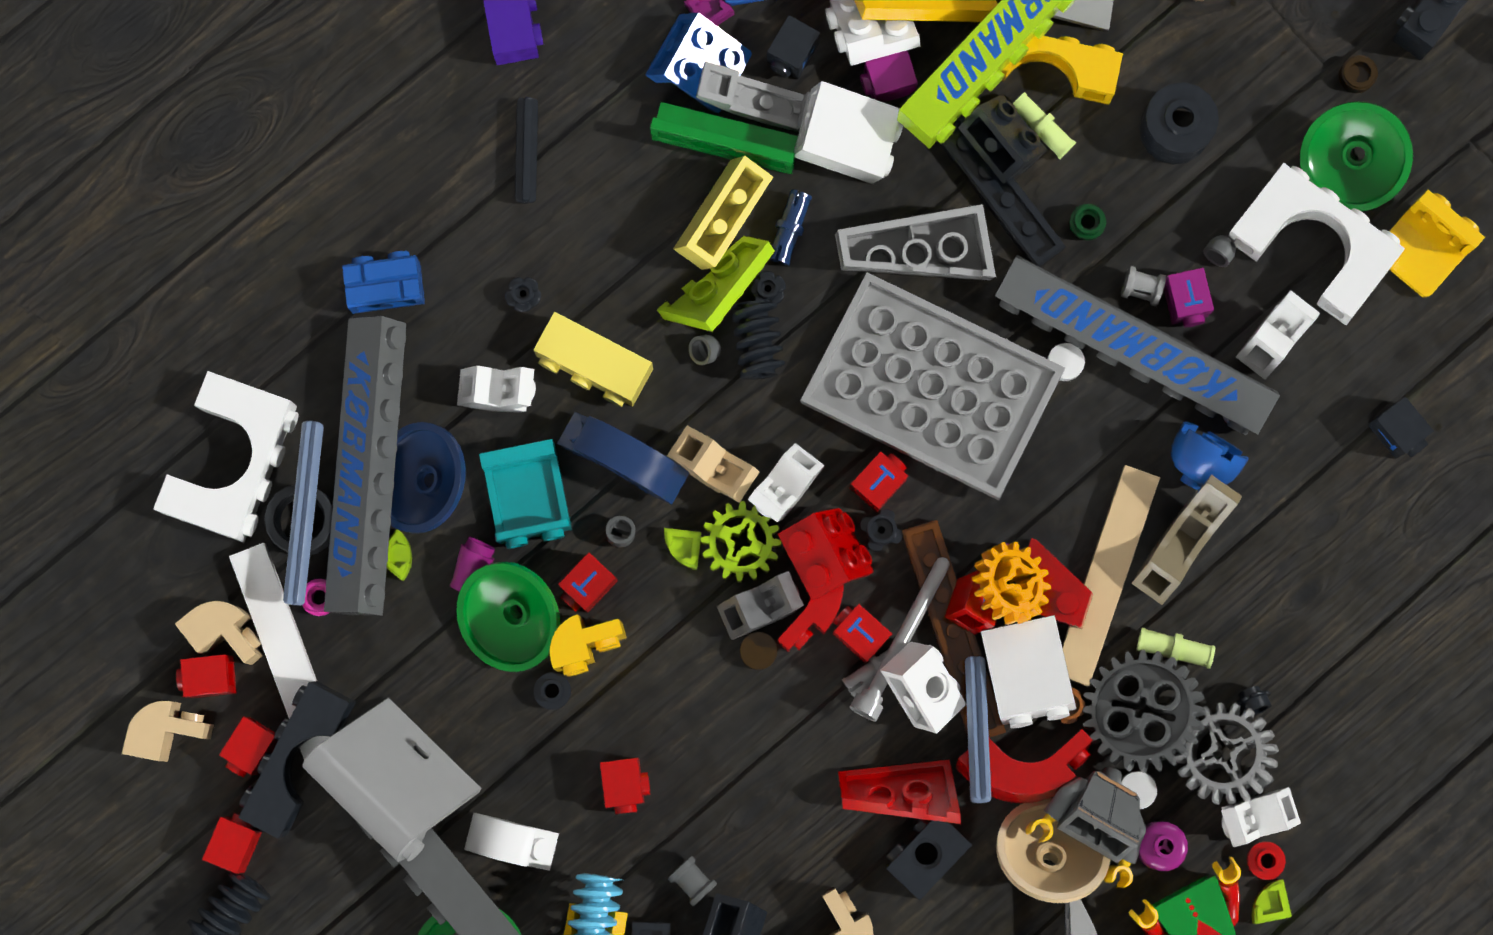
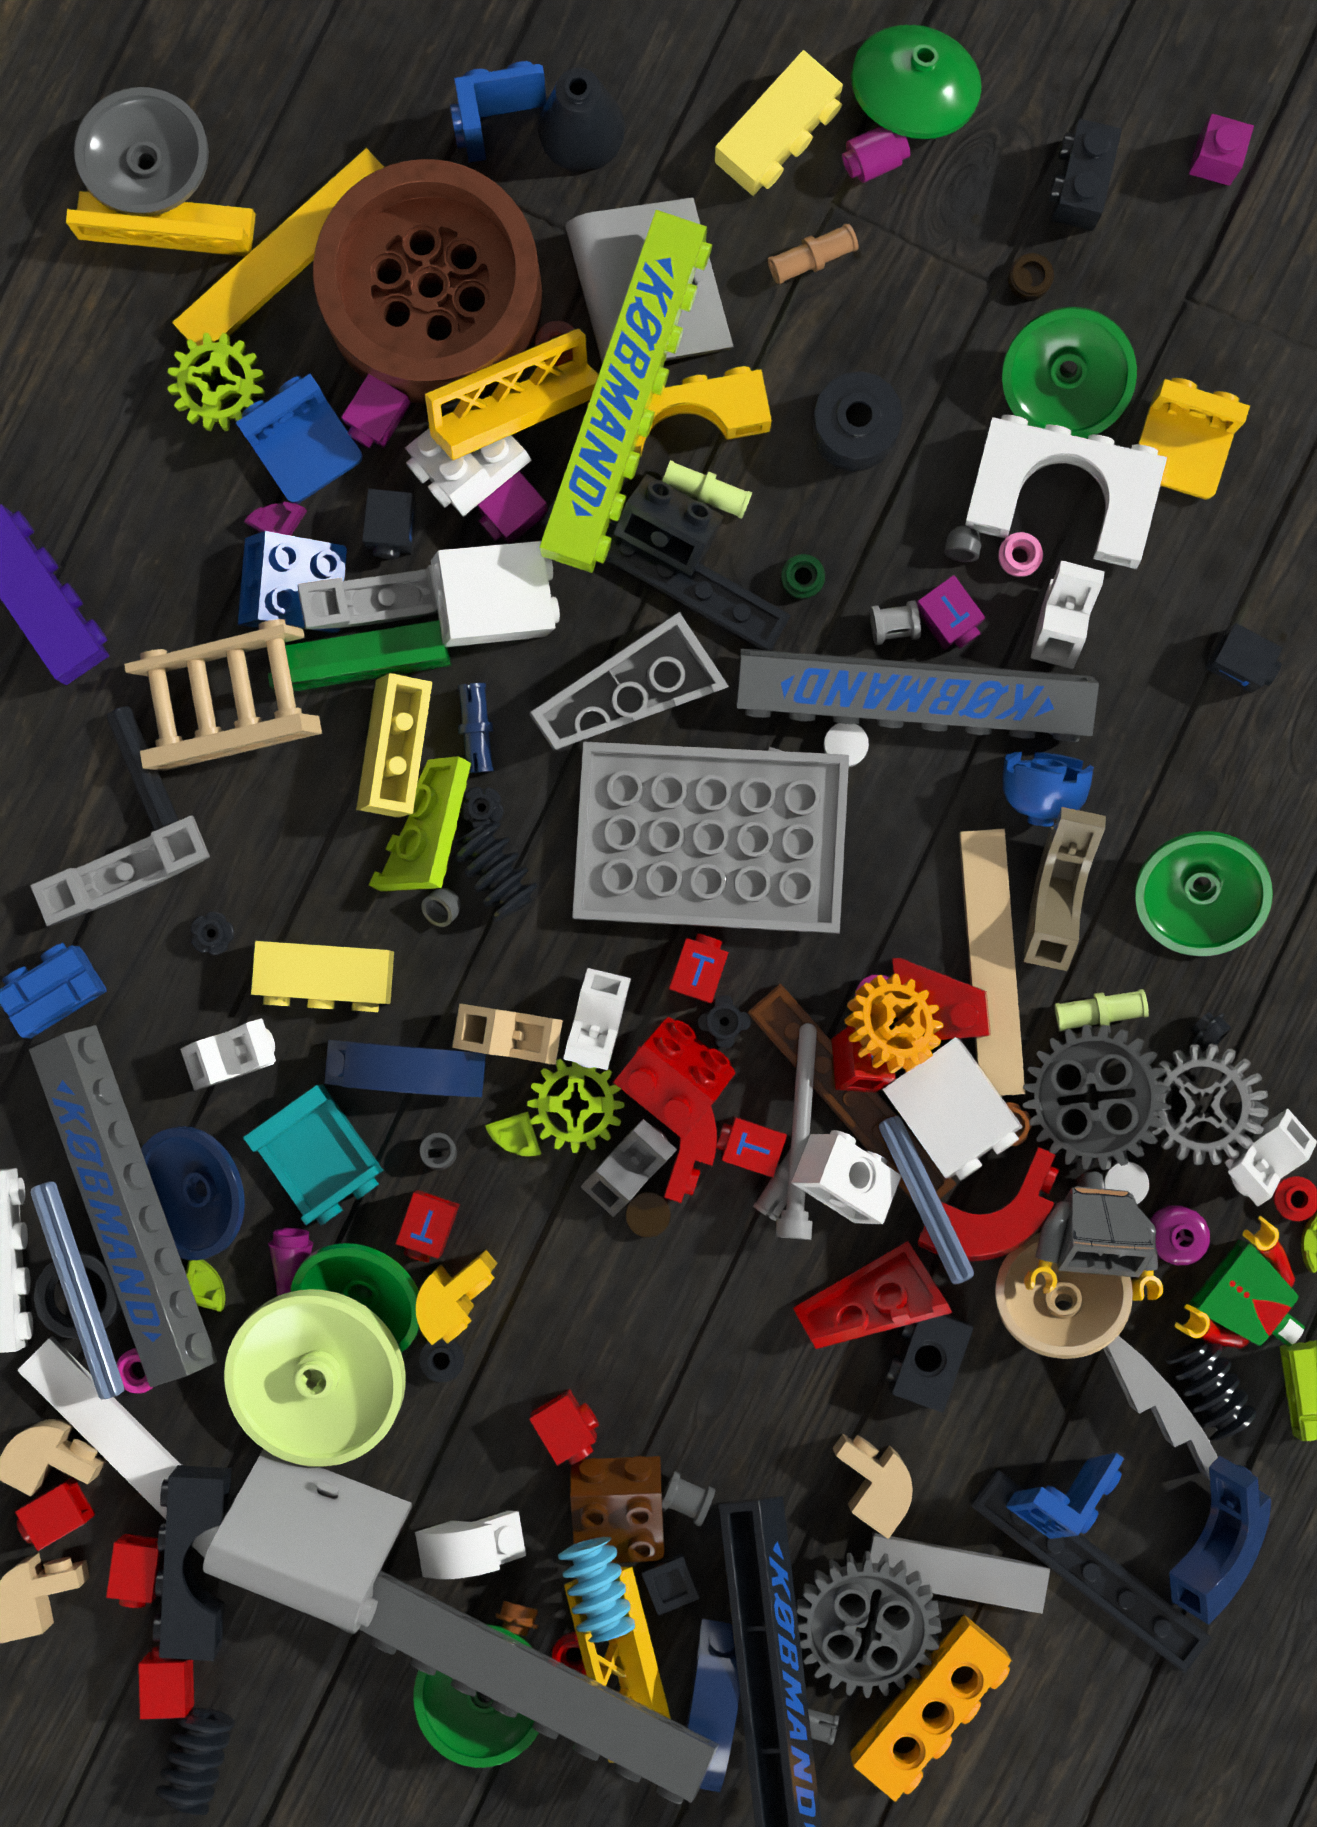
camera: 25 degrees left, 5 degrees up
none -> light grey slope [30,816,210,926]
none -> tan fence [124,619,322,771]
none -> yellowish green dish [224,1289,406,1467]
none -> dark orange plate [496,1601,539,1636]
none -> reddish brown bracket [570,1456,664,1563]
none -> bright pink plate [998,532,1043,577]
none -> green dish [1135,831,1273,956]

